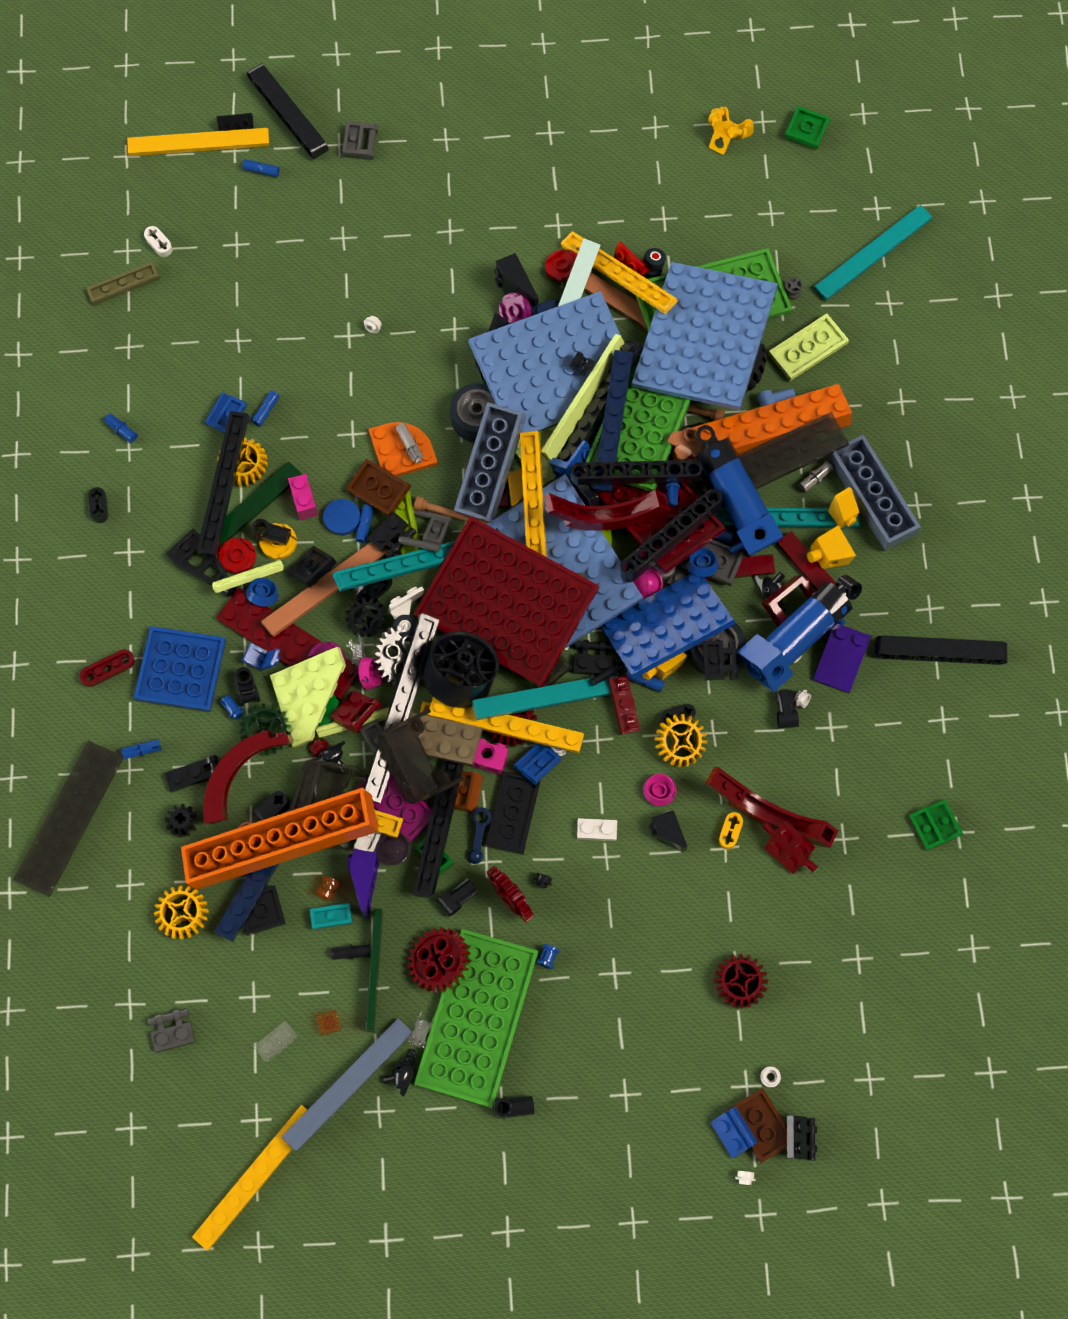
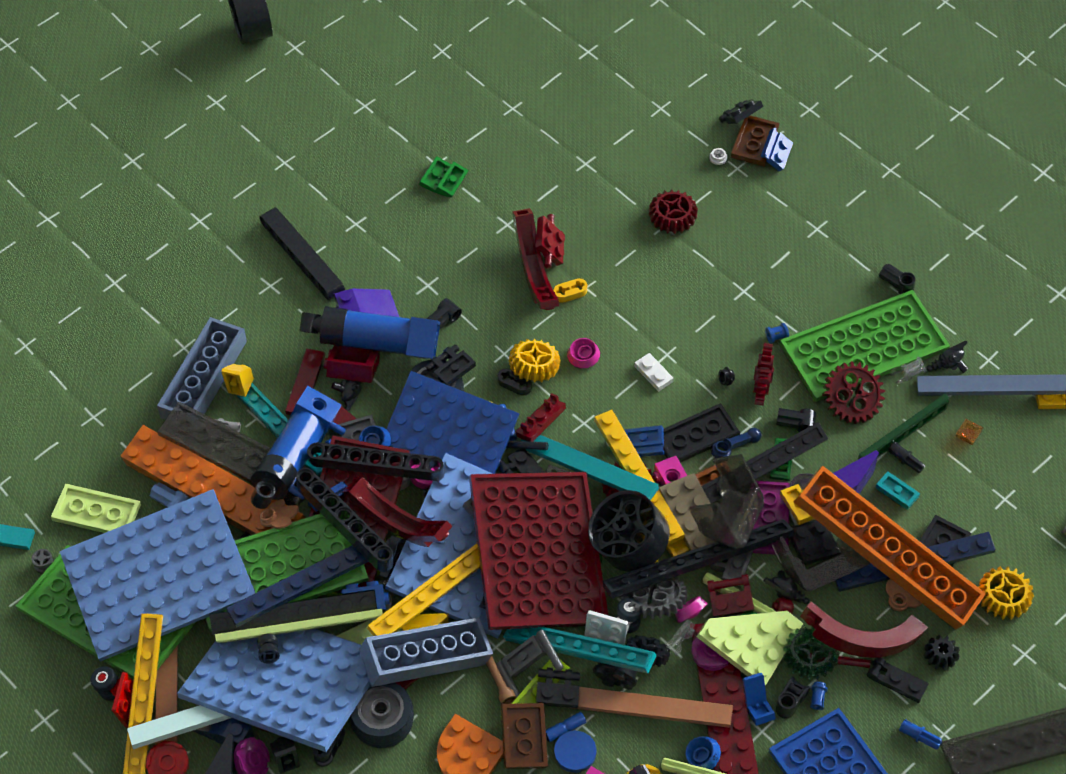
camera: 130 degrees left, 15 degrees down
black piece [252,791,290,821] -> none
clear plate [253,1021,298,1063] -> none
black plate [287,546,337,588] -> none
clear orange wheel [315,875,341,902] -> none
light grey piece [396,423,423,464] -> none
black slope [649,810,688,852] -> none
white plate [735,1171,756,1185] -> none
white plate [794,690,811,708] -> none
yellow torso [807,526,856,569] -> none

